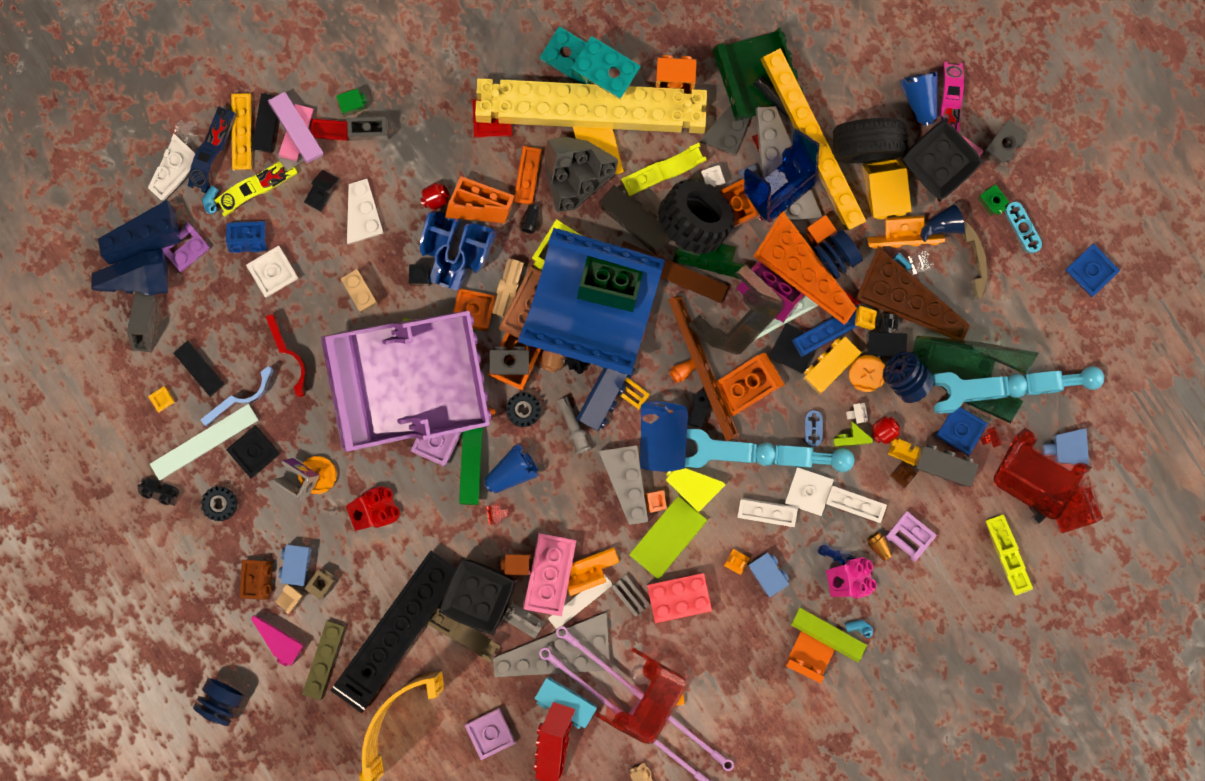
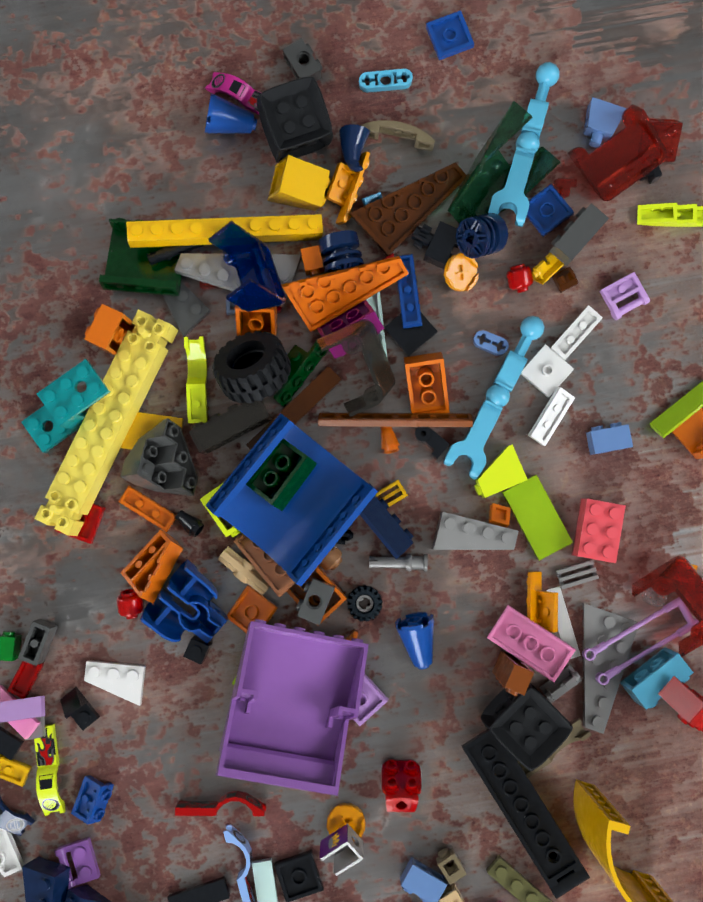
camera: 65 degrees left, 0 degrees up
dark azure arm [202,185,219,214] -> none
white plate [246,246,299,298] -> none
tan brick [341,269,378,314] -> none
green slope [459,427,483,505] -> none
lavender plate [464,708,516,760] -> none
clear red tile [486,504,509,525] -> none
blue piece [640,401,688,472] -> none
white tile [701,165,725,188] -> none
light orange tile [724,549,750,575] -> none
yellow brick [803,337,861,394] -> none
clear blue piece [818,545,856,565] -> none
dark pink piece [826,557,877,599] -> none
lime slope [832,422,873,447] -> none
black tyre [833,118,908,163] -> none
dark azure arm [845,619,873,638] -> none
white tile [846,403,868,424] -> none
yellow tile [855,306,877,330] -> none
pearl gold cone [867,531,893,561] -> none
clear tile [908,250,934,275] -> none
green brick [977,184,1009,216] -> none

